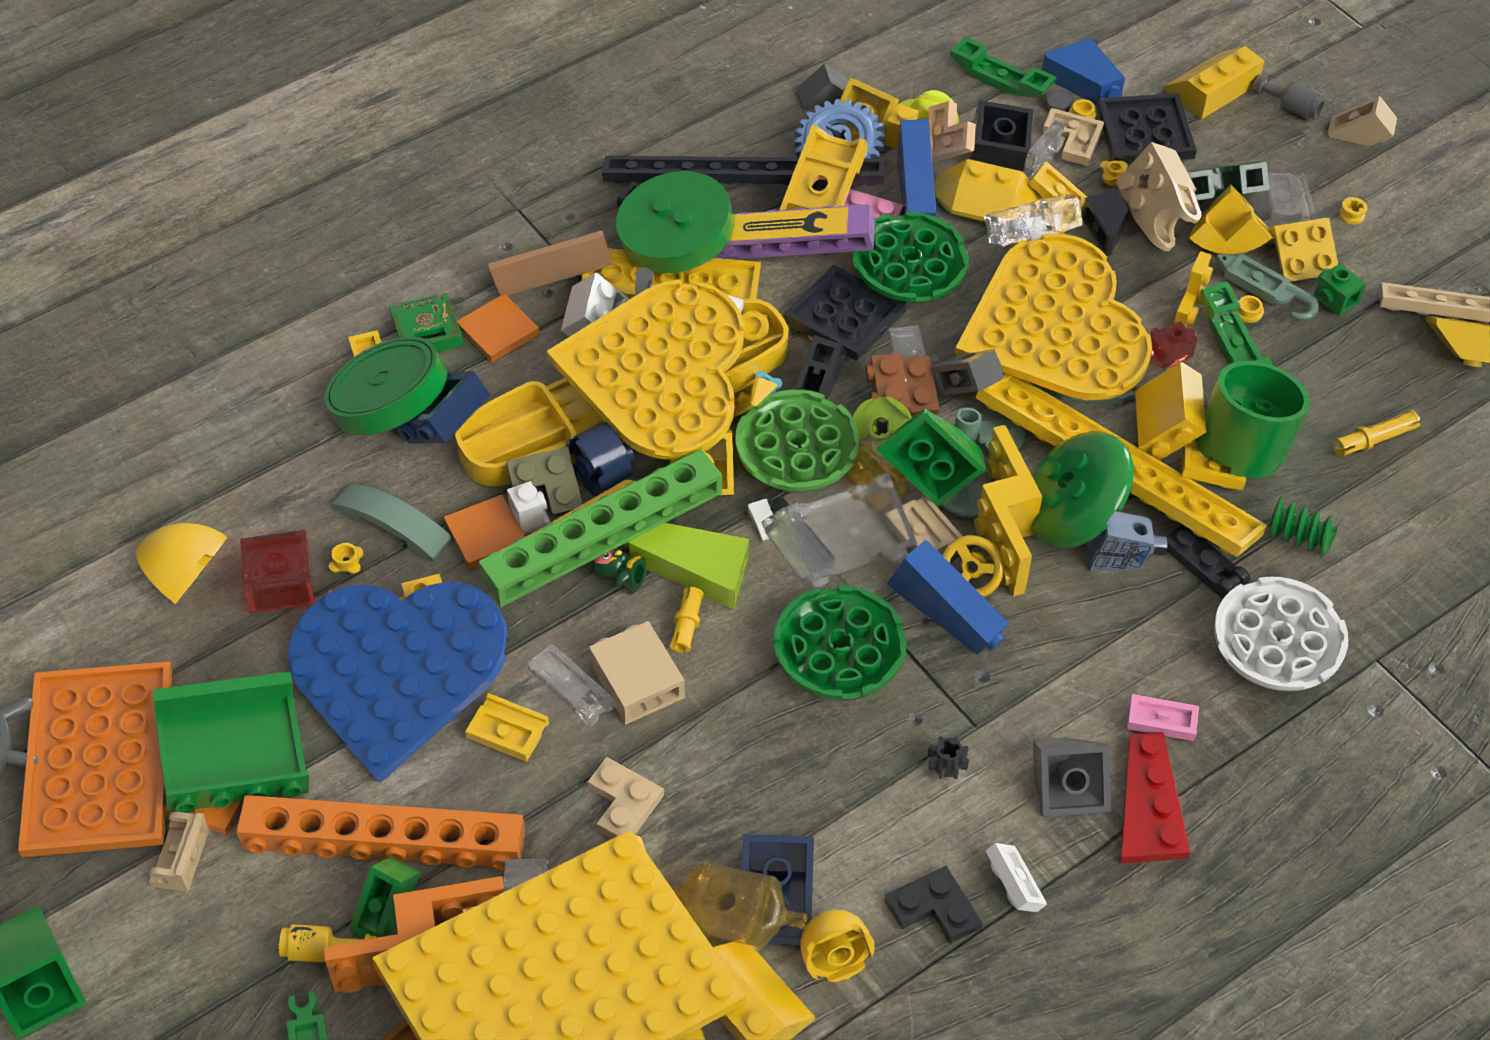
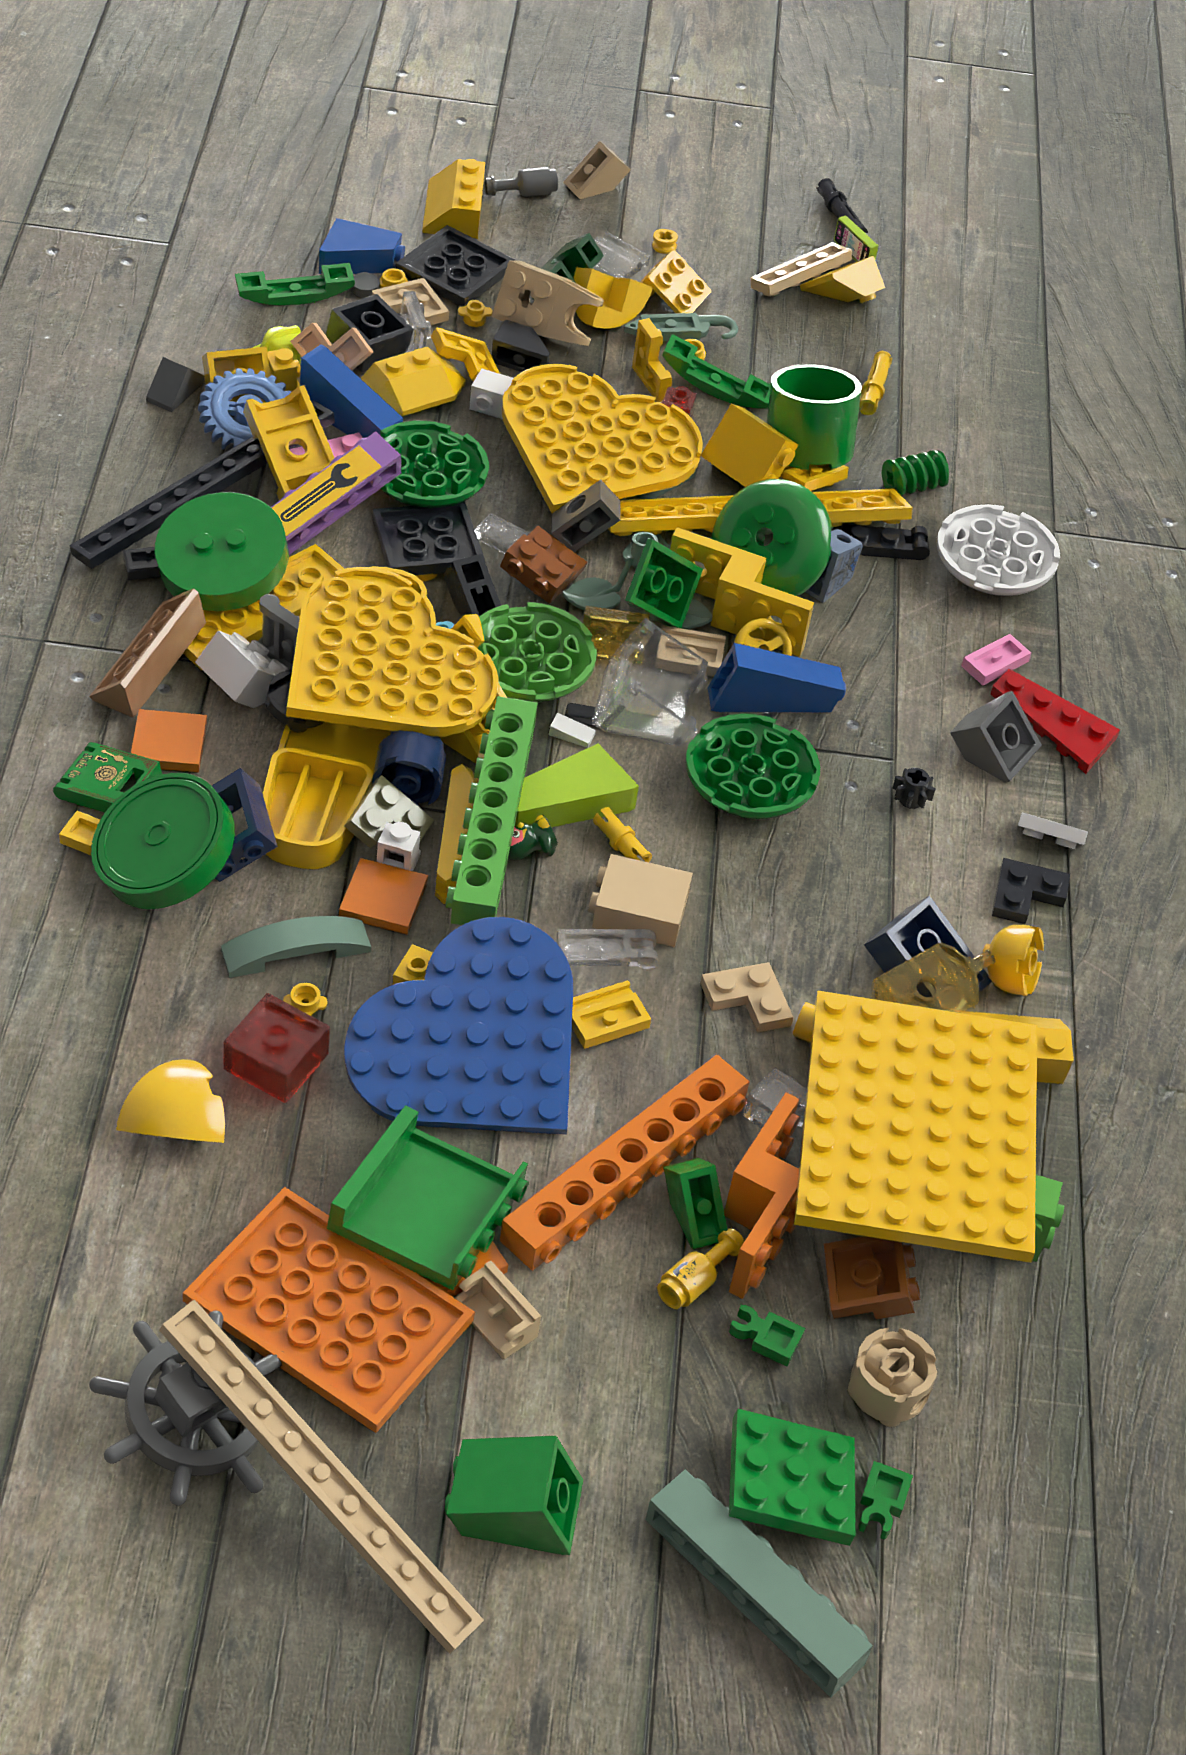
camera: 55 degrees left, 5 degrees down
lime plate [853,397,912,459] -> none
clear arch [984,194,1083,246] -> none
green brick [1314,263,1366,316] -> none

